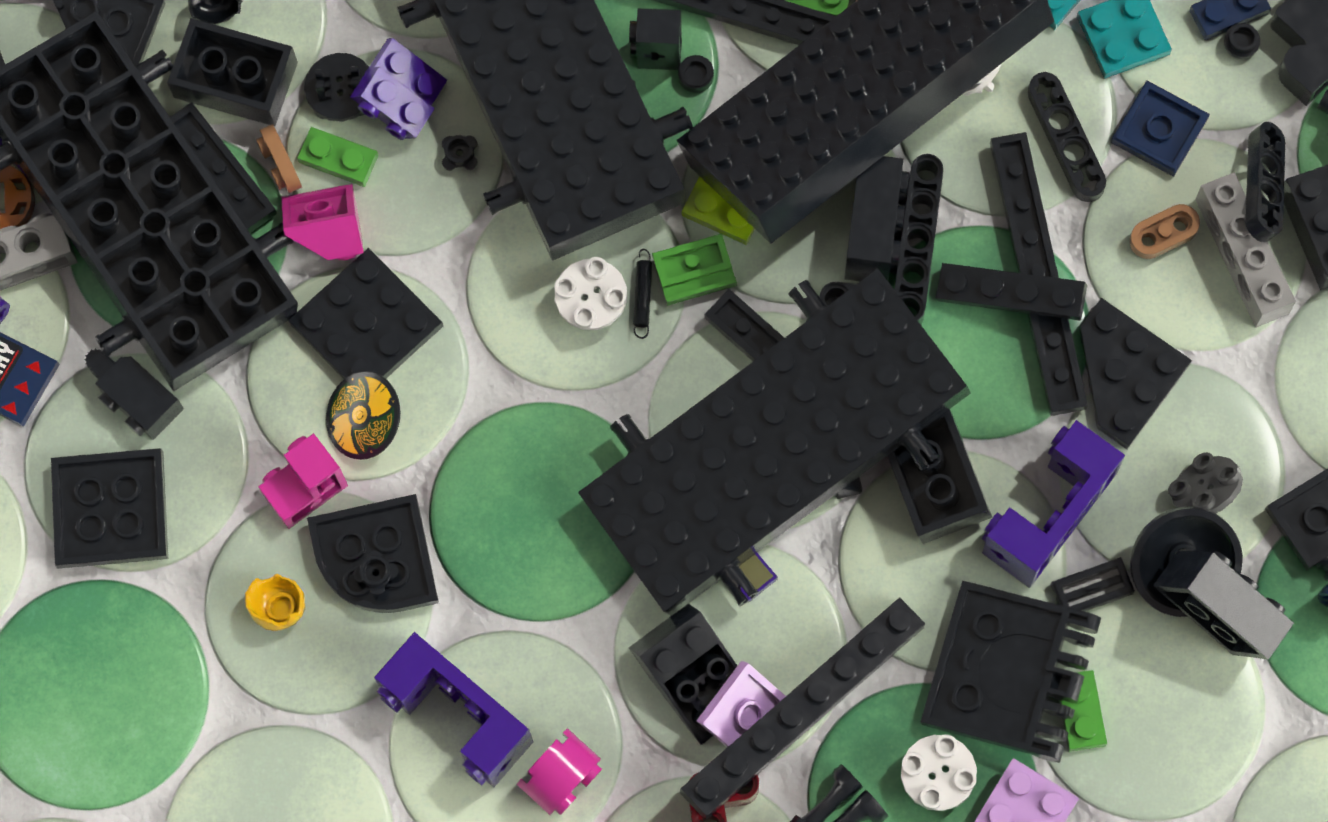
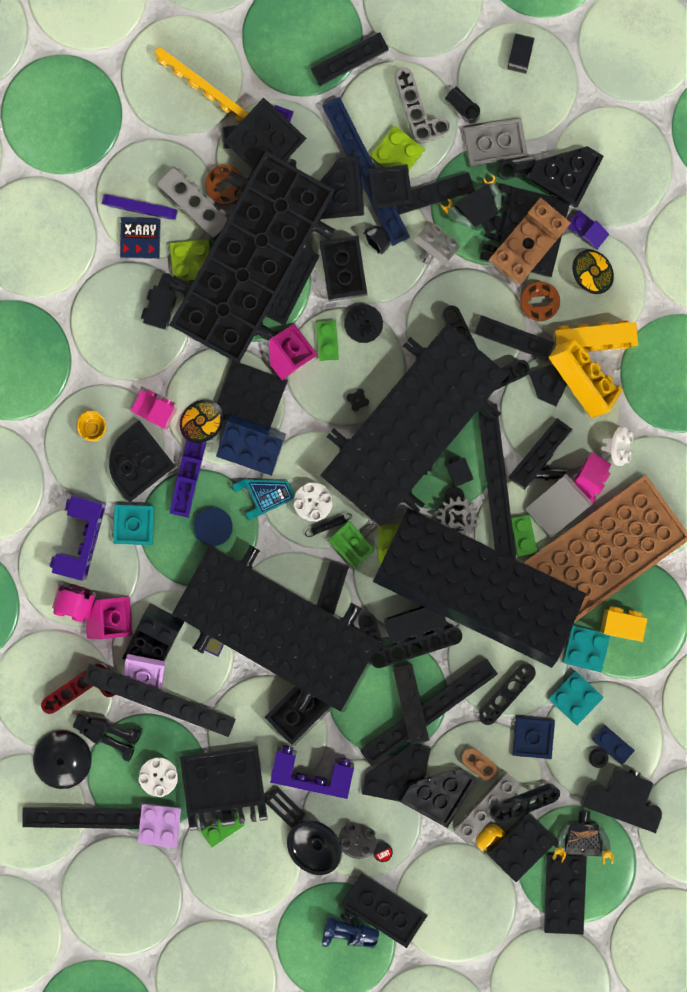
camera: 60 degrees right, 15 degrees up
black plate [51,448,169,569] -> none
medium nougat plate [256,124,302,193] -> none
plate [350,38,447,140] -> none
brick [1153,549,1294,660] -> none
none -> dark pink slope [86,597,132,639]
none -> teal plate [113,505,154,545]
none -> lime plate [170,239,210,283]
none -> dark purple slope [170,440,207,518]
none -> dark blue tile [194,507,233,546]
none -> dark blue brick [216,415,287,476]
none -> flag [232,480,295,520]
none -> tile [373,842,393,862]
none -> black plate [398,767,478,828]
none -> light grey gear [436,496,479,536]
none -> yellow hair [476,824,506,852]

